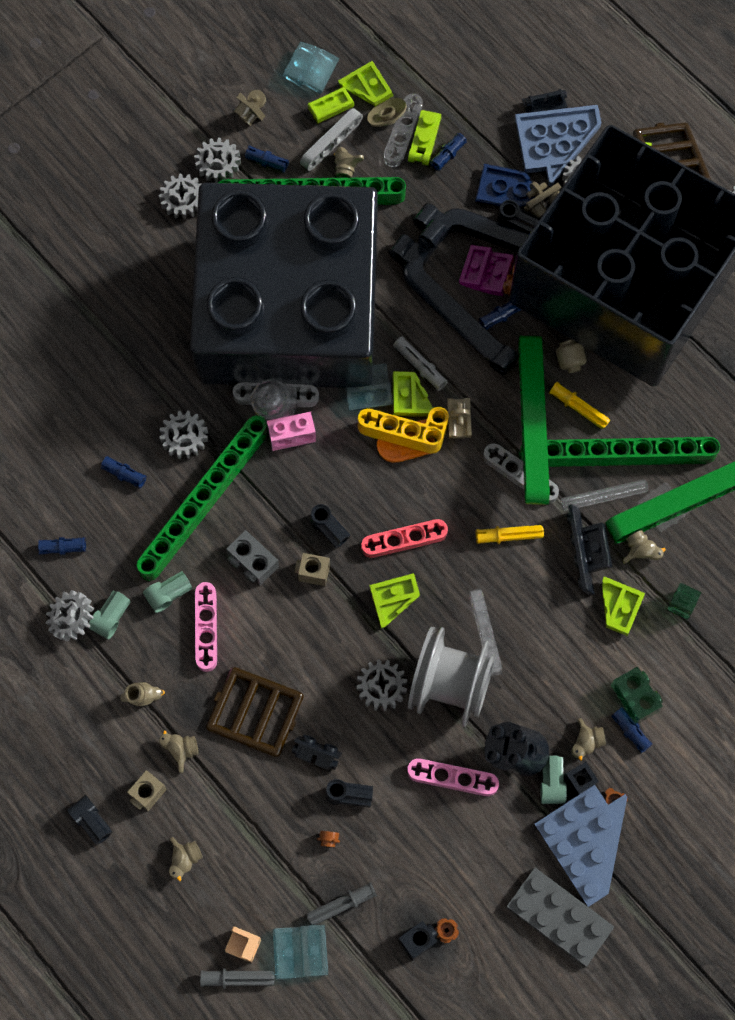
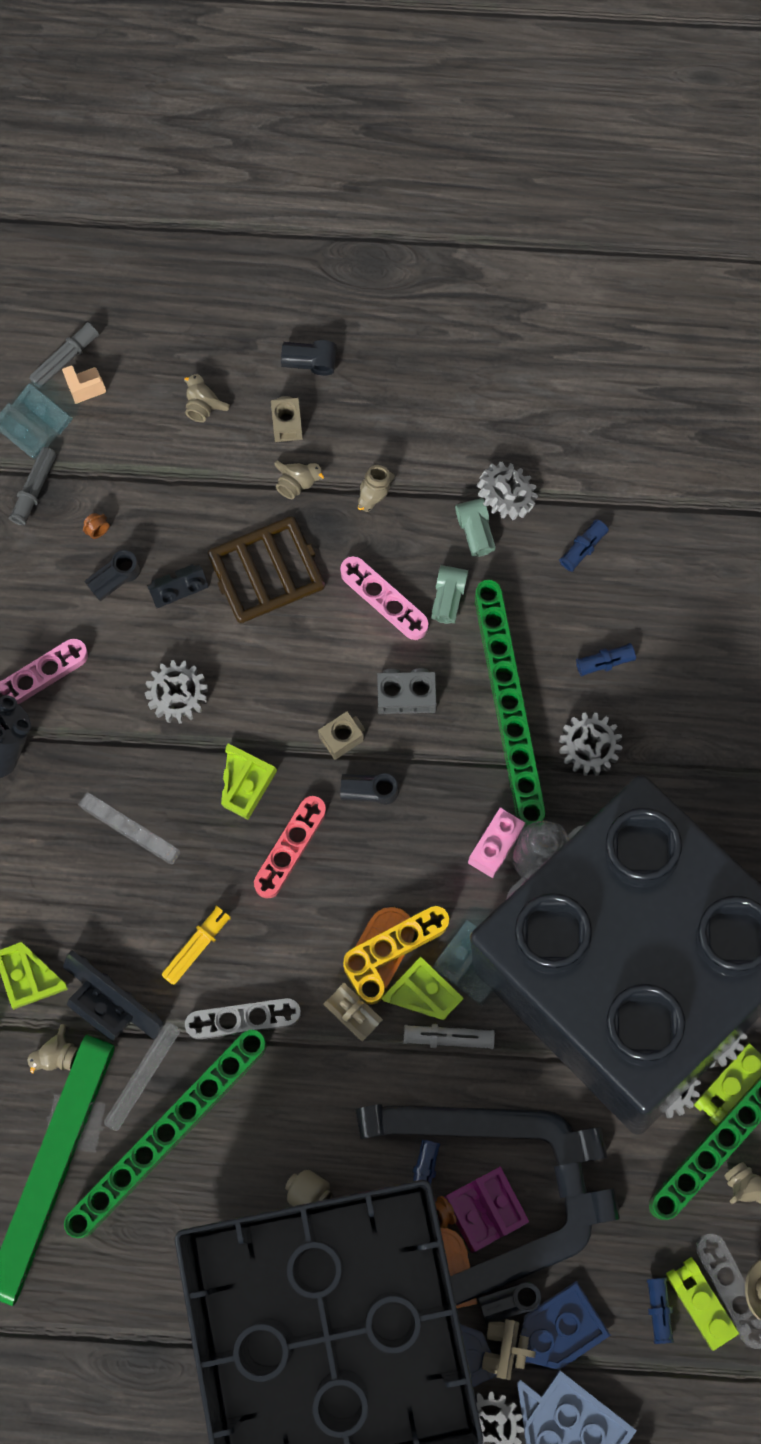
camera: 135 degrees right, 5 degrees up
light grey wheel [408,626,495,727] -> none
green beam [518,336,550,505] -> none
yellow axle [549,382,610,429] -> none

